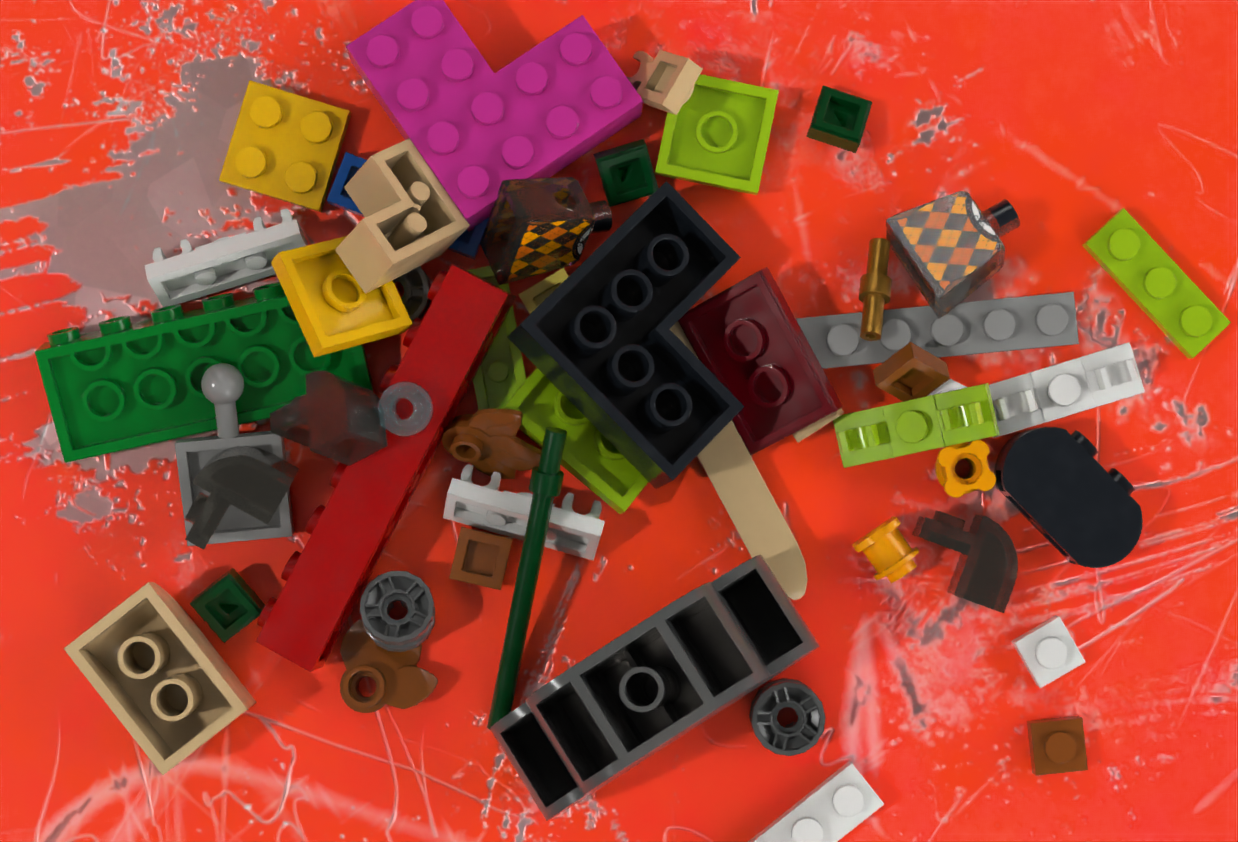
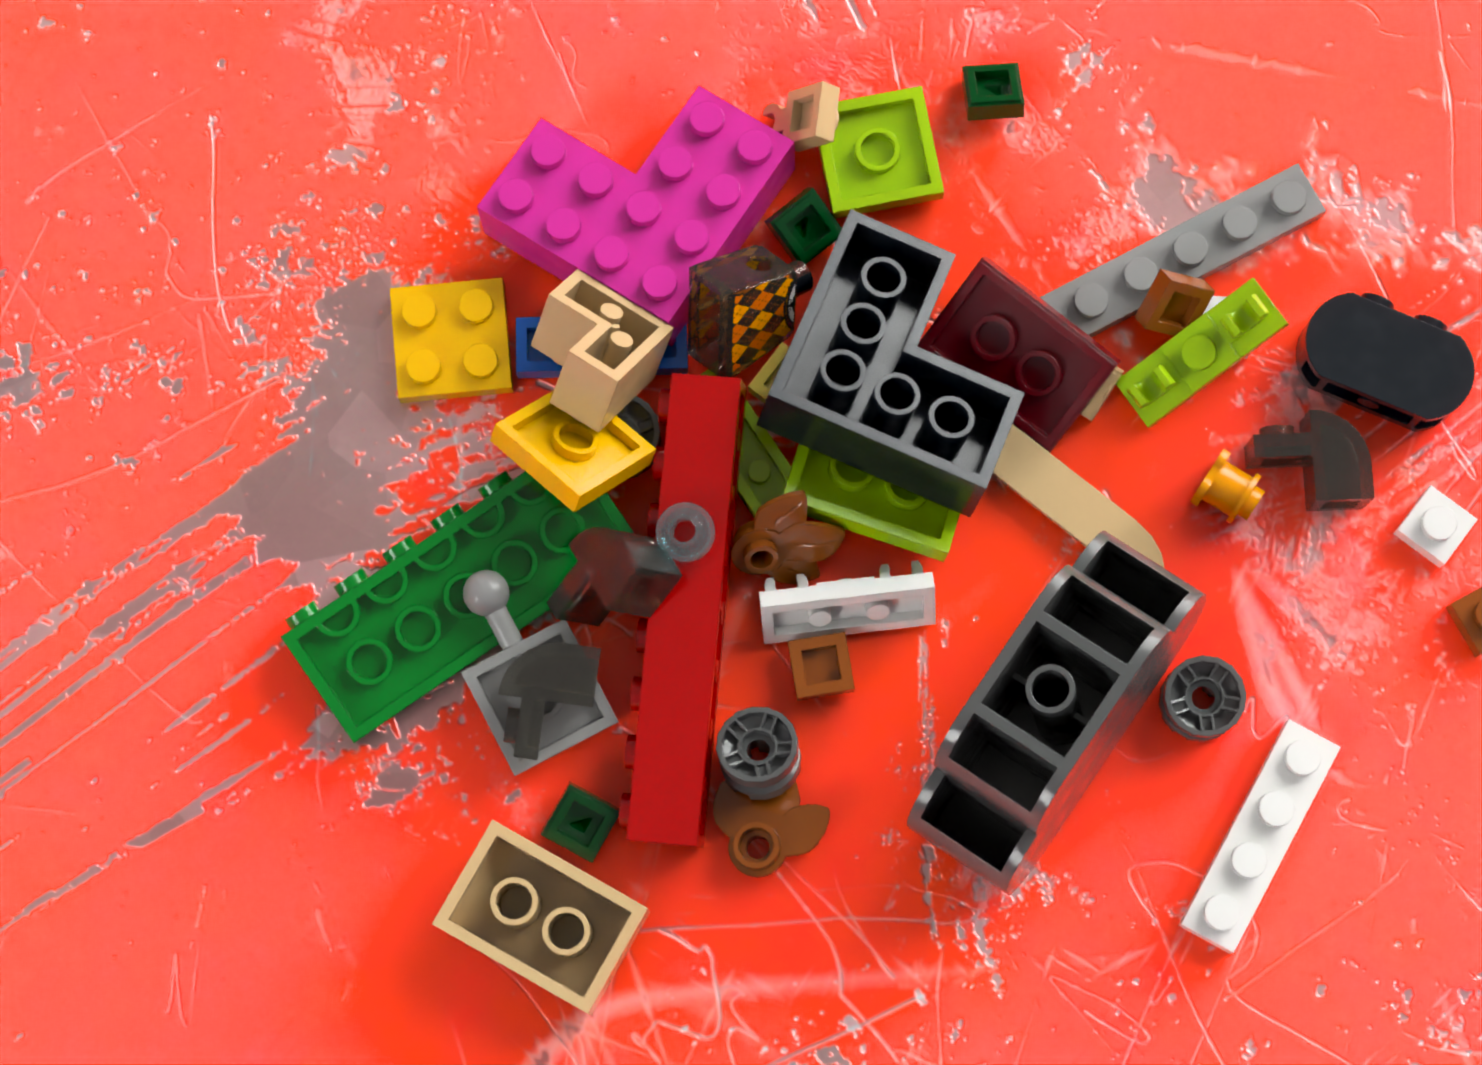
camera: 20 degrees left, 10 degrees down
white plate [144,209,308,307] -> none
dark green bar [487,427,567,730] -> none
pearl gold bar [859,238,892,341] -> none
torso [886,191,1020,319] -> none
light orange brick [935,440,996,498] -> none
white plate [989,342,1145,438] -> none
lime plate [1082,208,1231,359] -> none

